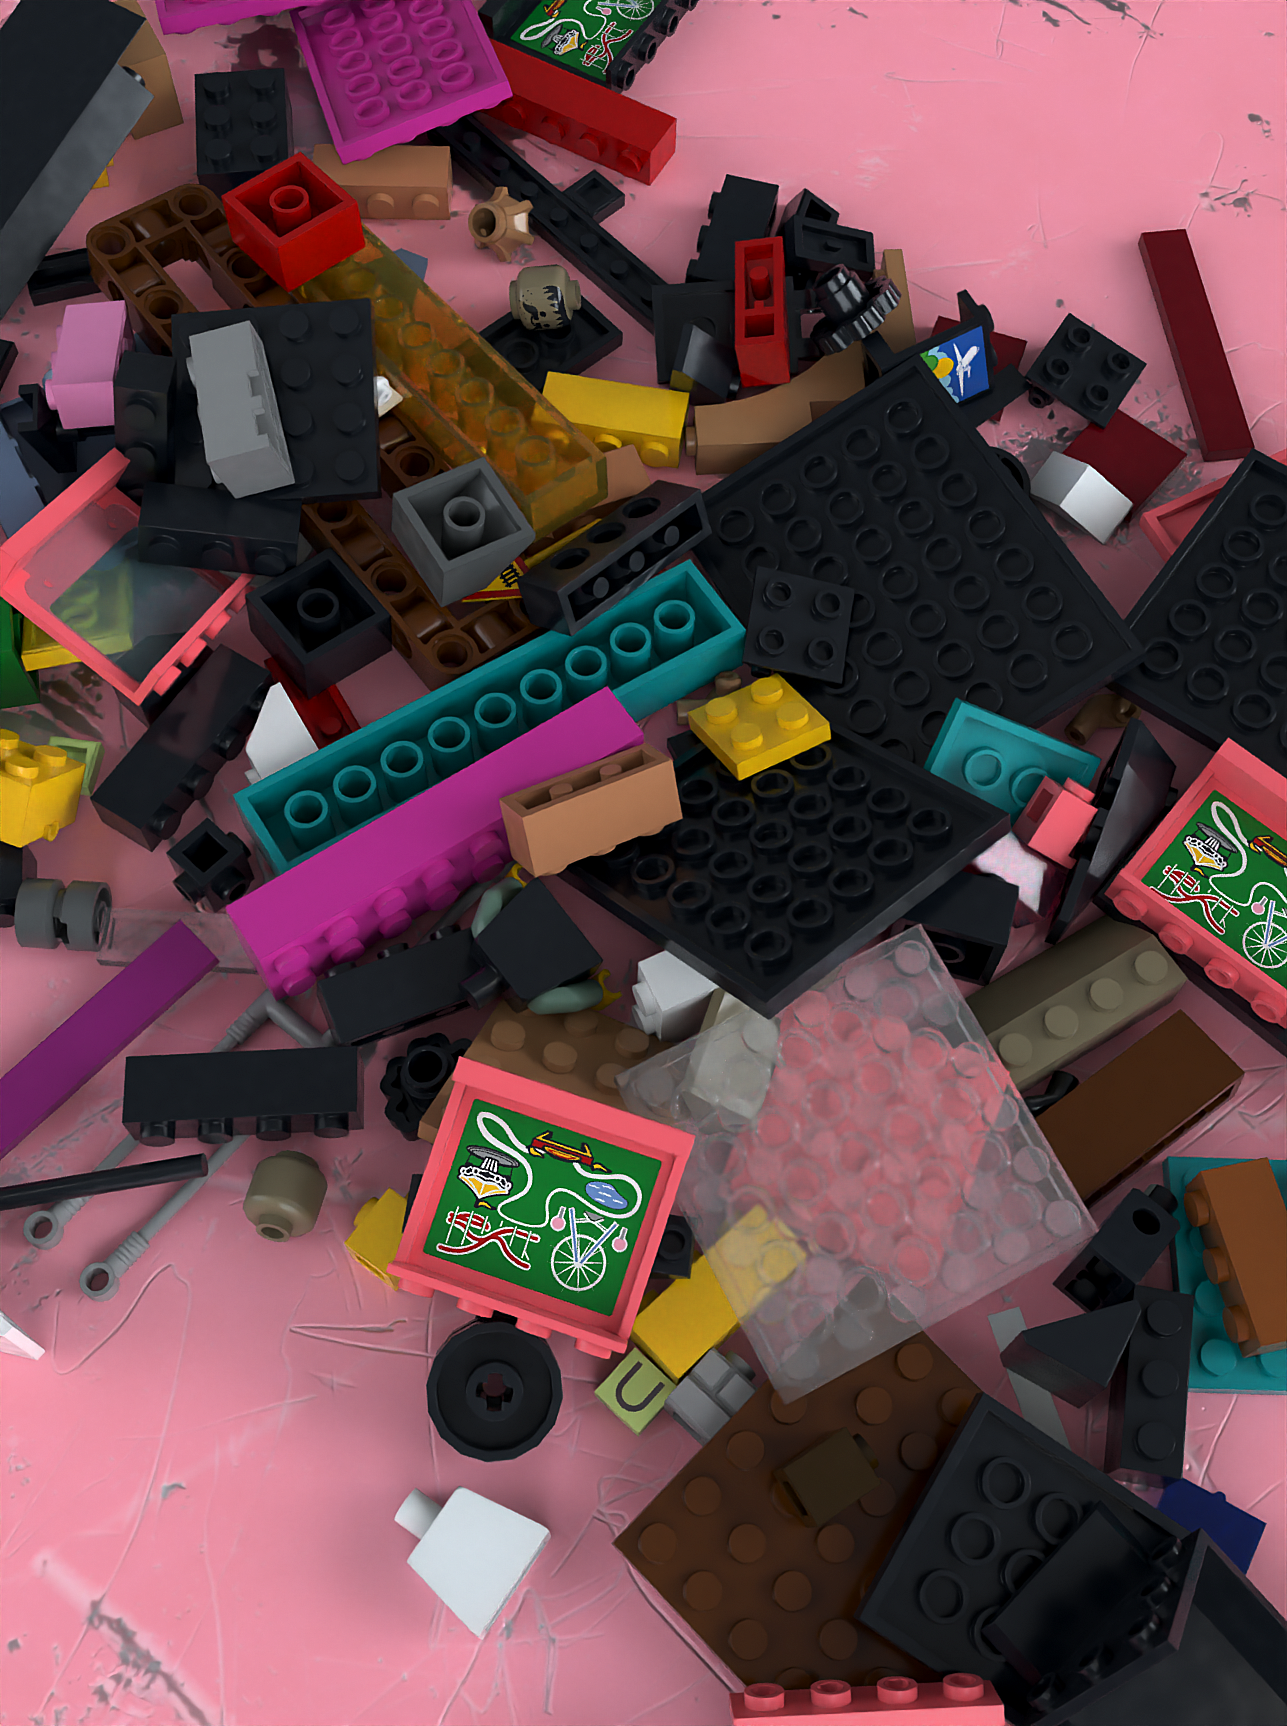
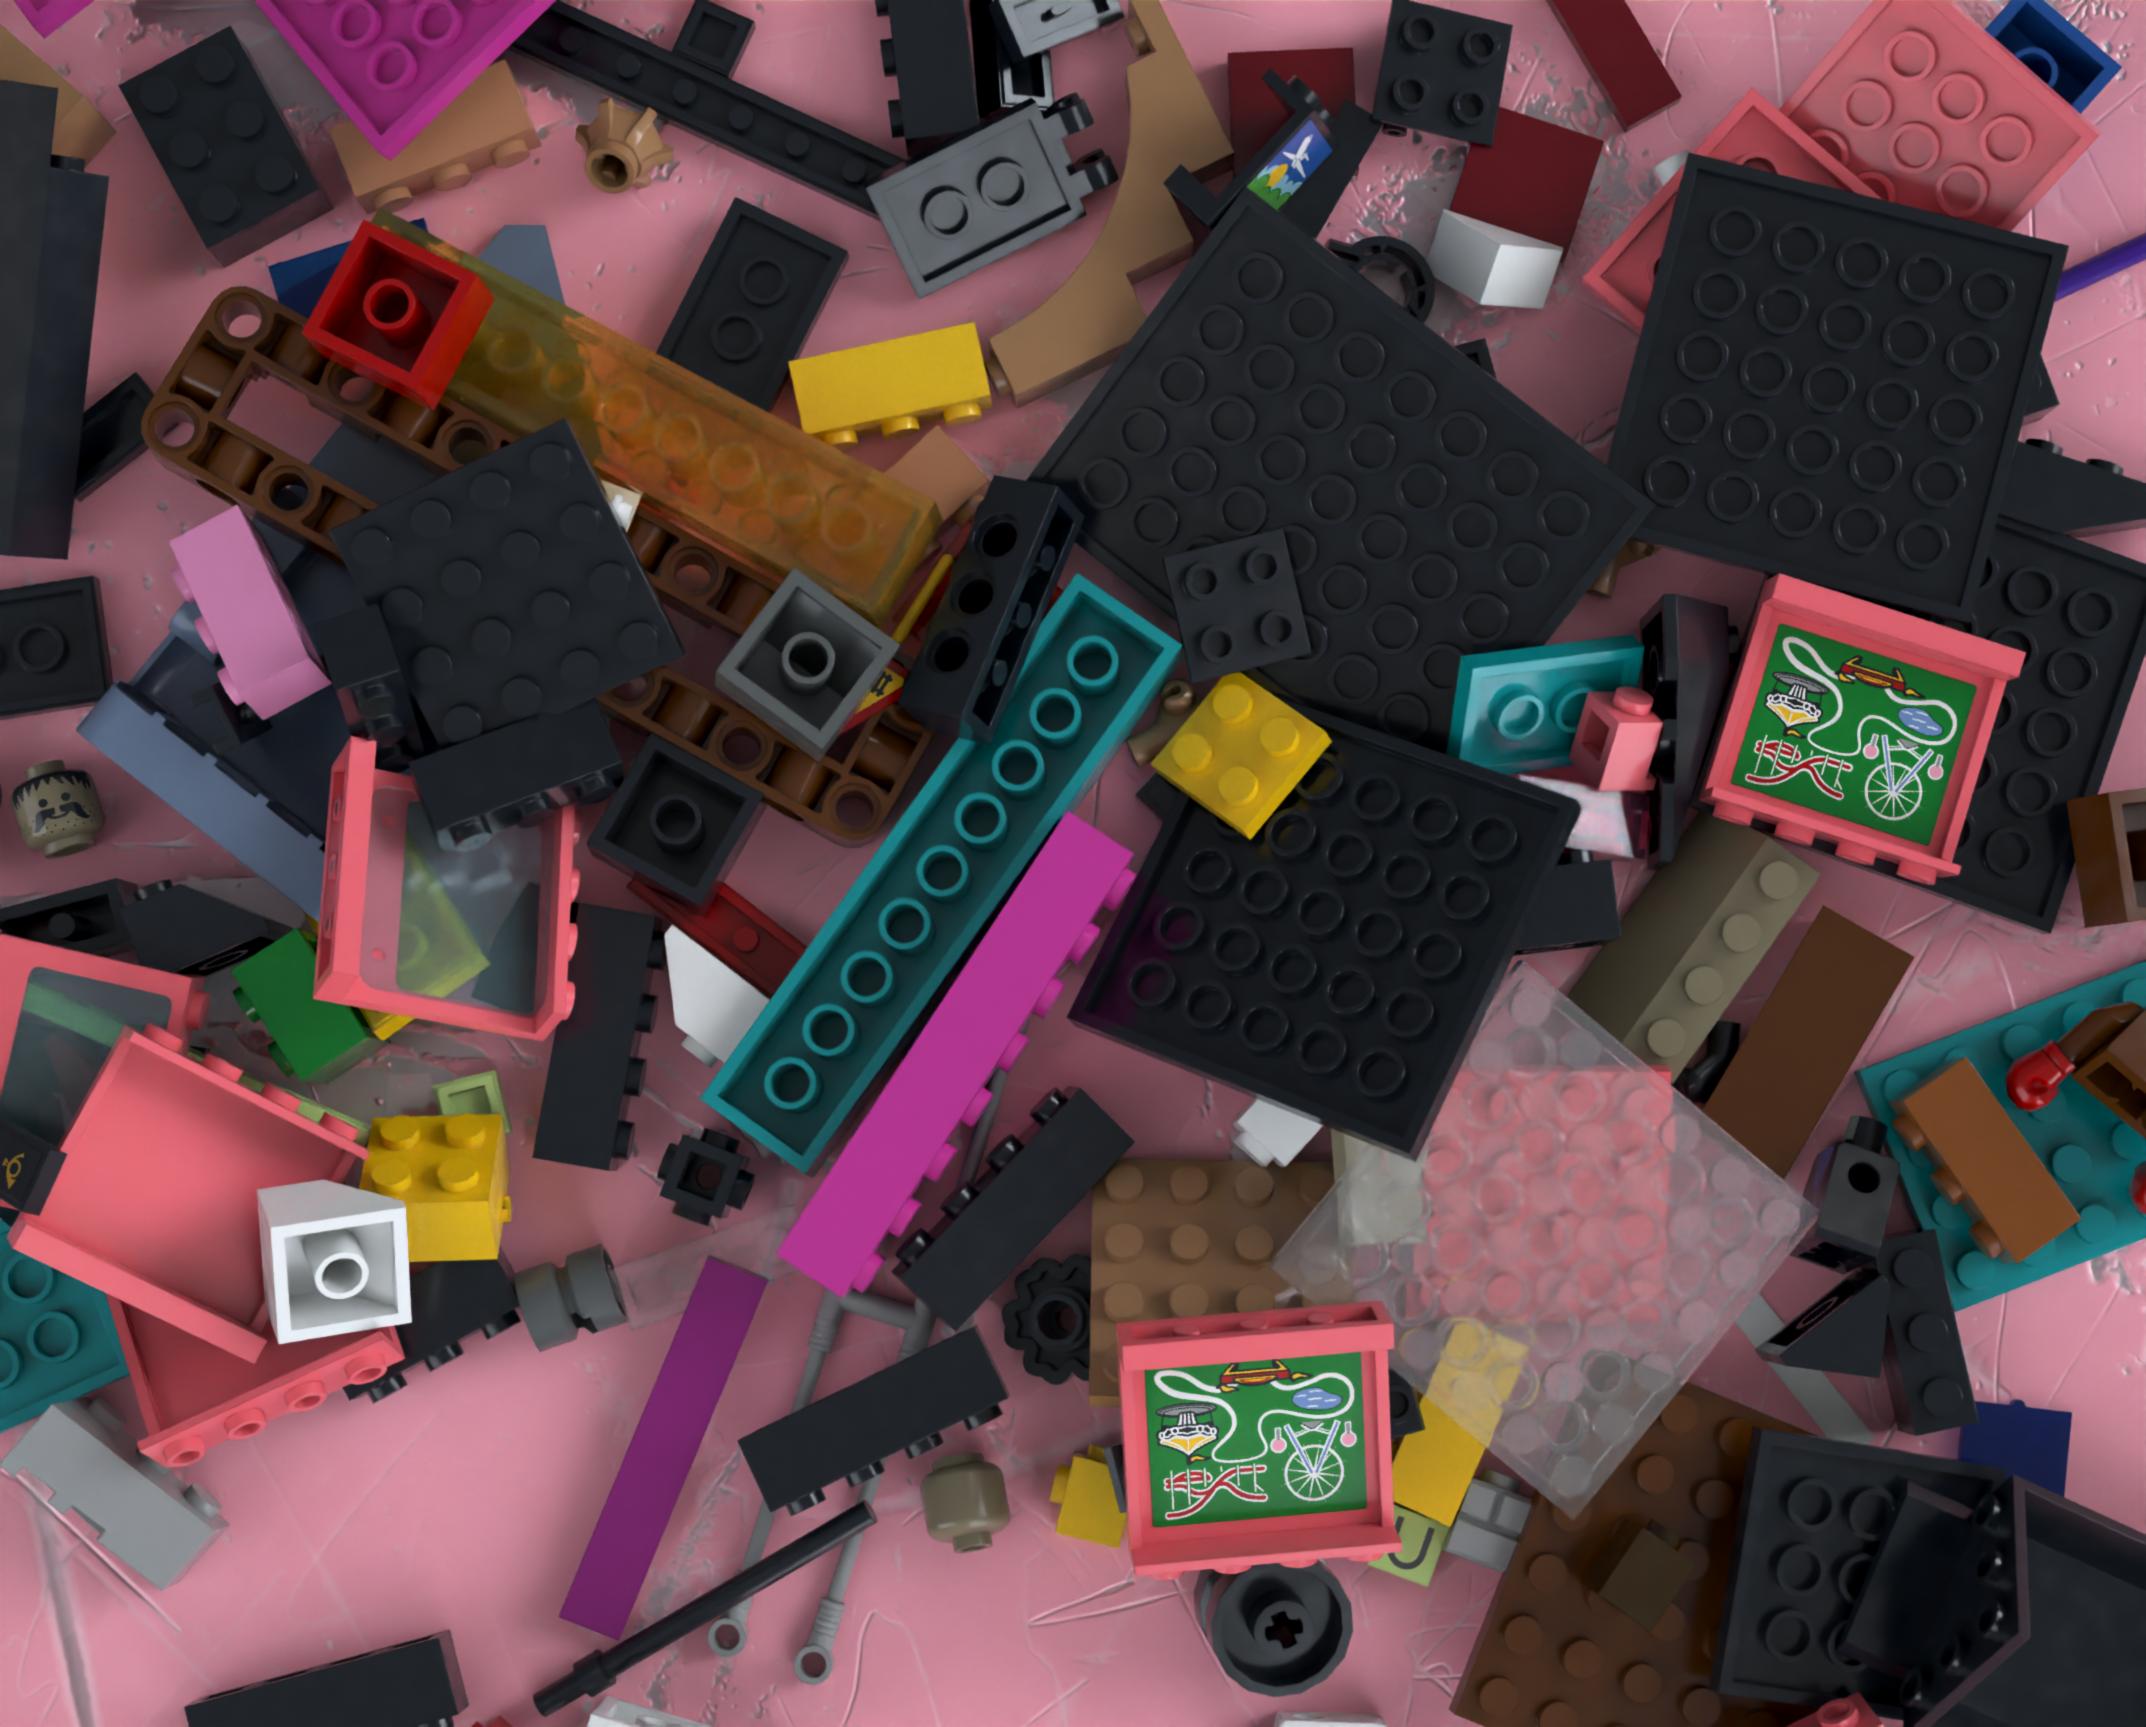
camera: 20 degrees left, 20 degrees up
light grey wedge [186,321,295,499] -> none
black torso [458,863,622,1015] -> none
nougat brick [499,743,683,878] -> none
dark tan head [509,264,581,330] -> none
black slope [669,323,741,406] -> none
red slope [735,236,791,388] -> none
black plant [809,264,902,356] -> none

